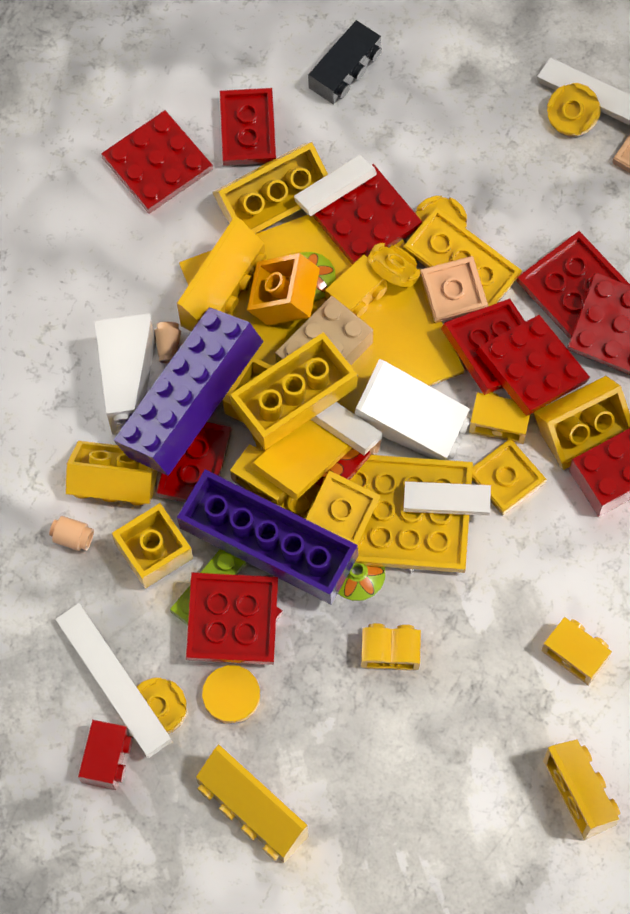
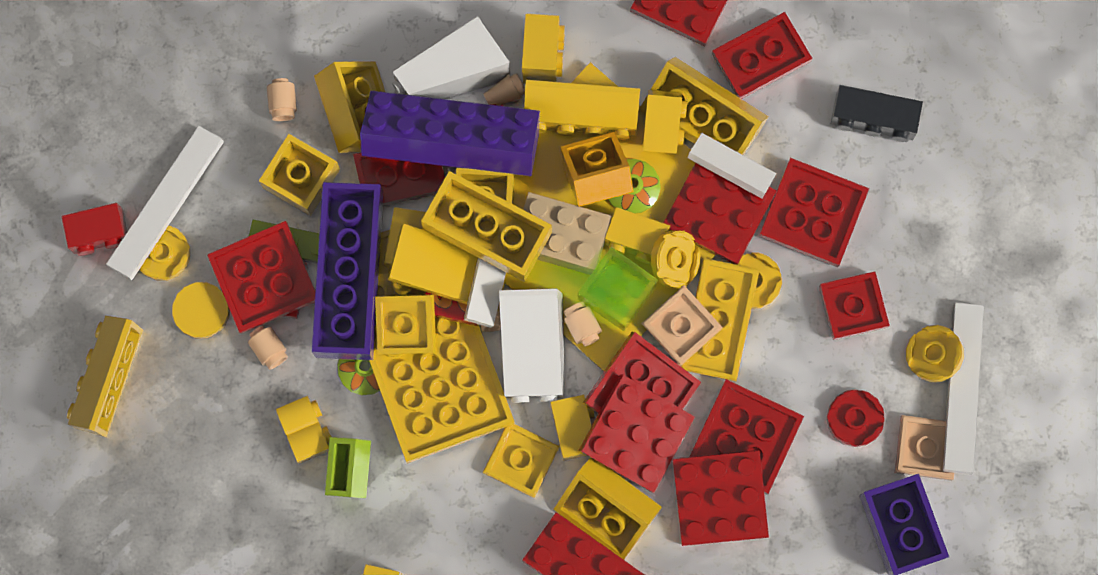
camera: 65 degrees right, 10 degrees up
white tile [404,481,491,516] -> none
none -> light nougat brick [248,326,288,370]
none -> lime brick [325,437,371,498]
none -> yellow brick [522,14,565,84]
none -> light nougat brick [563,302,602,346]
none -> clear neon green brick [578,247,658,331]
none -> yellow brick [643,90,687,154]
none -> red plate [759,158,870,267]
none -> red plate [819,271,890,340]
none -> red tile [827,390,885,447]

